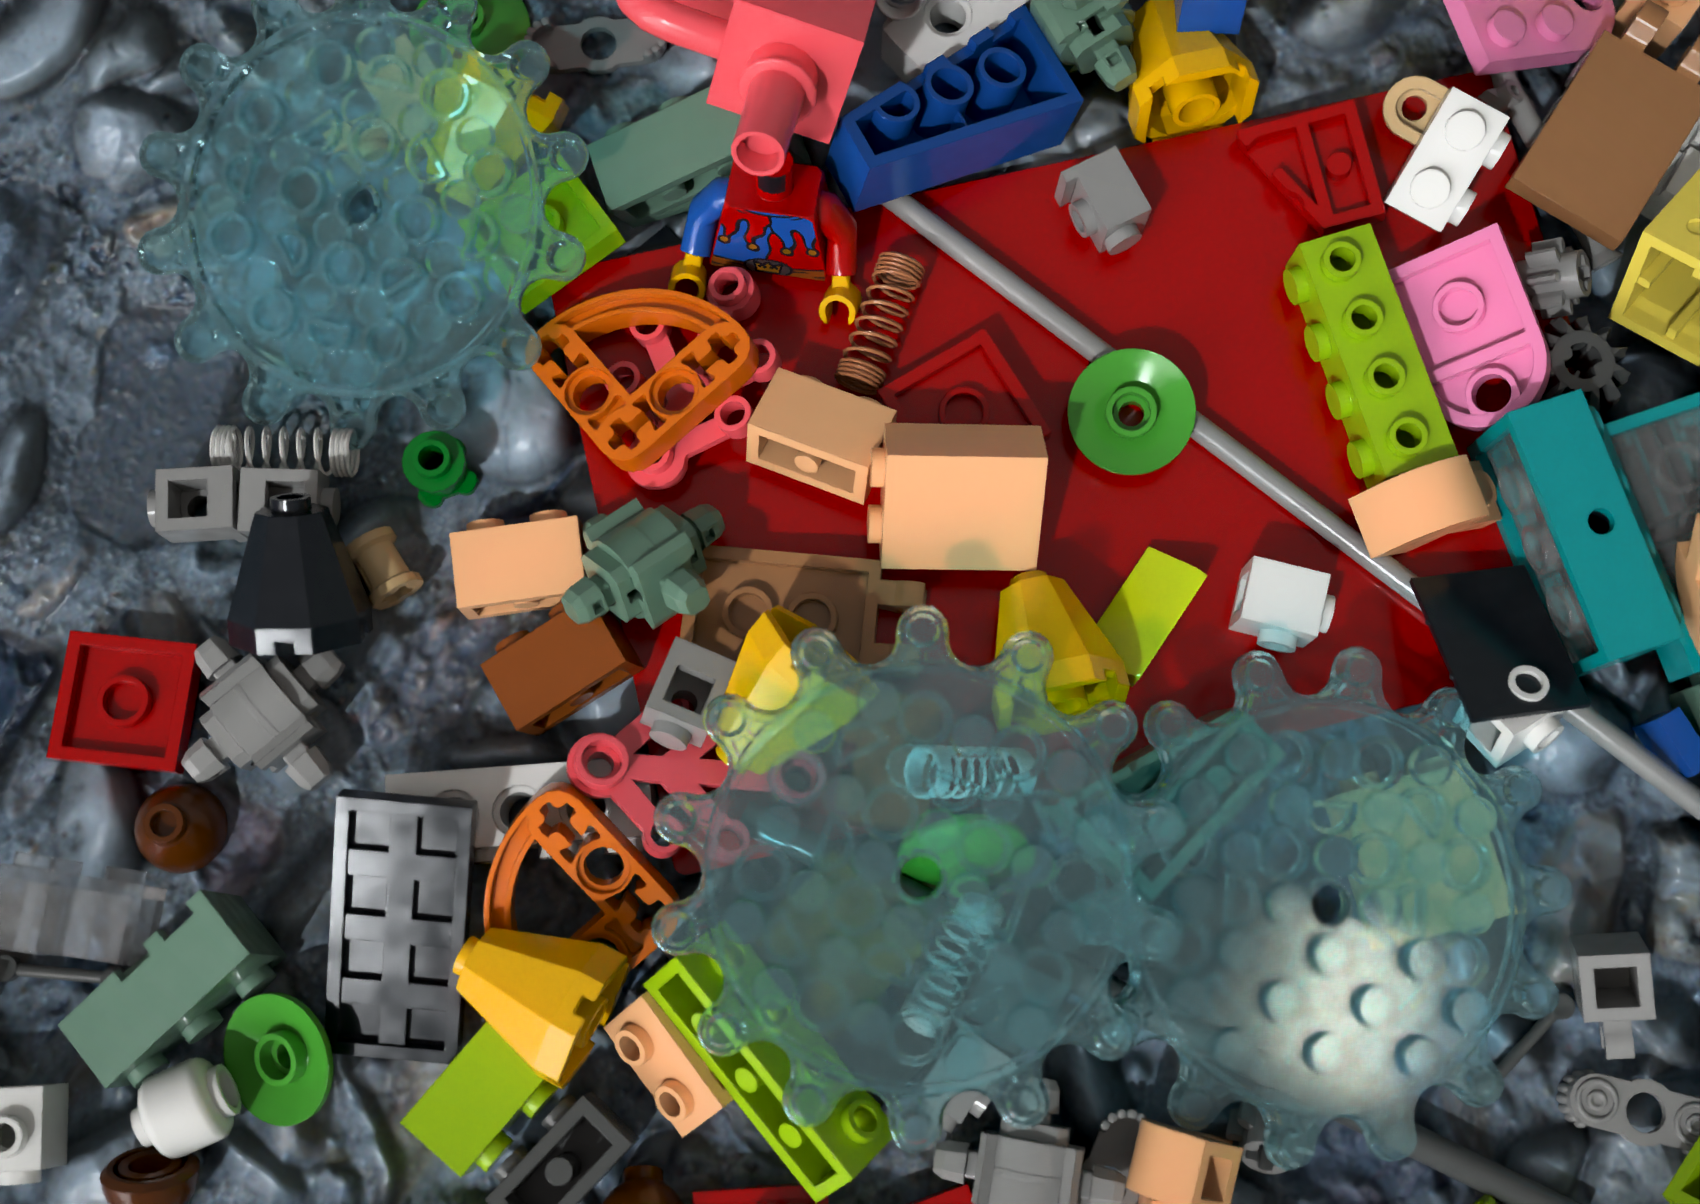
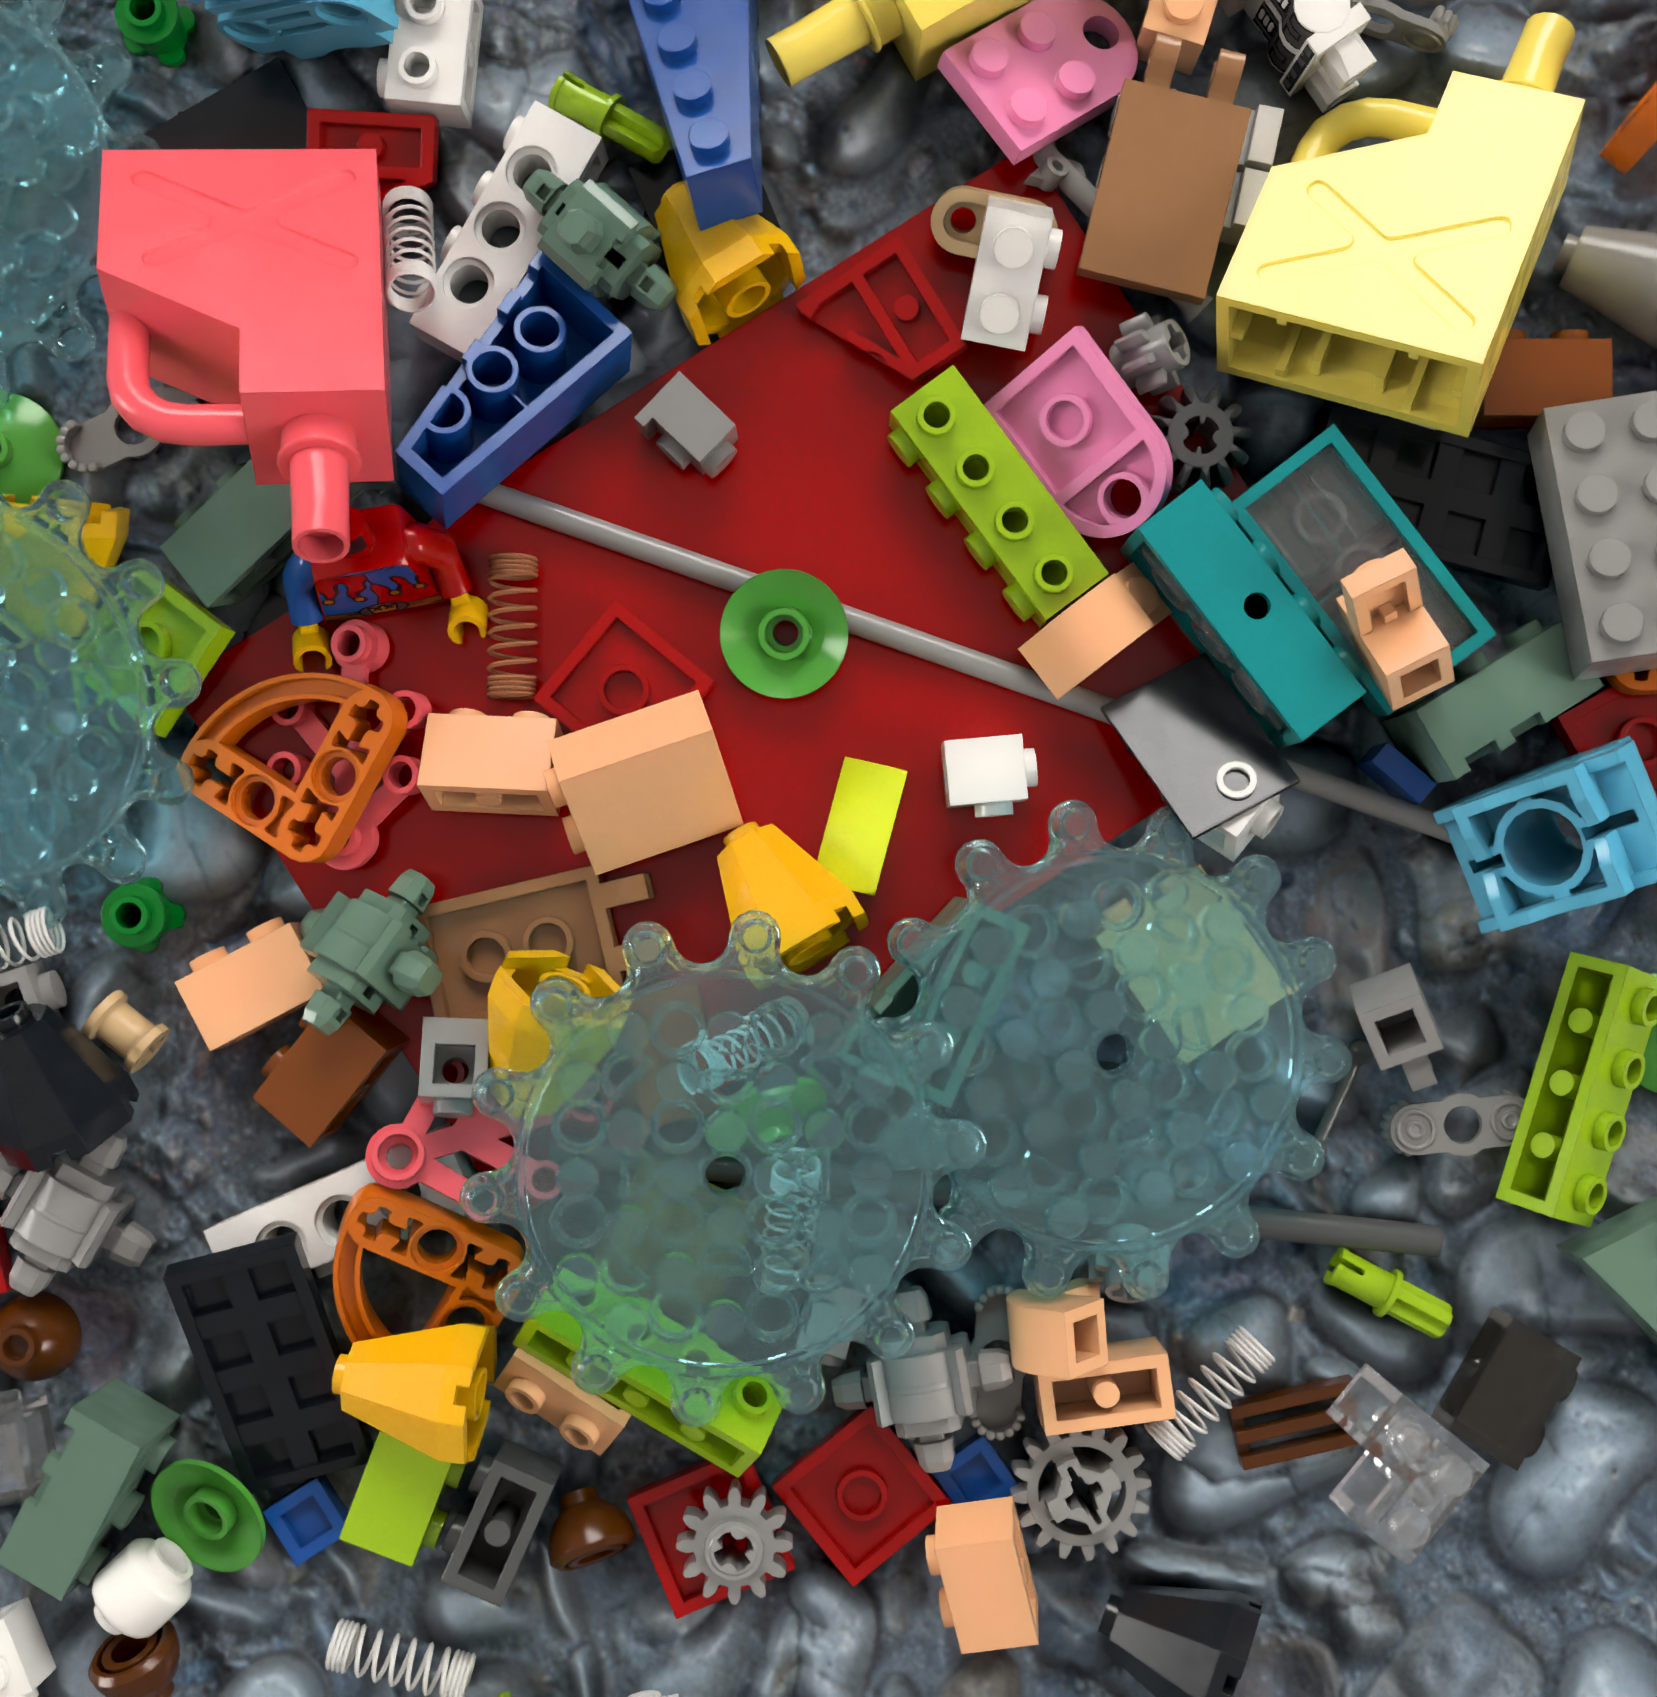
camera: 20 degrees left, 10 degrees up
none -> blue tile [262,1475,348,1567]

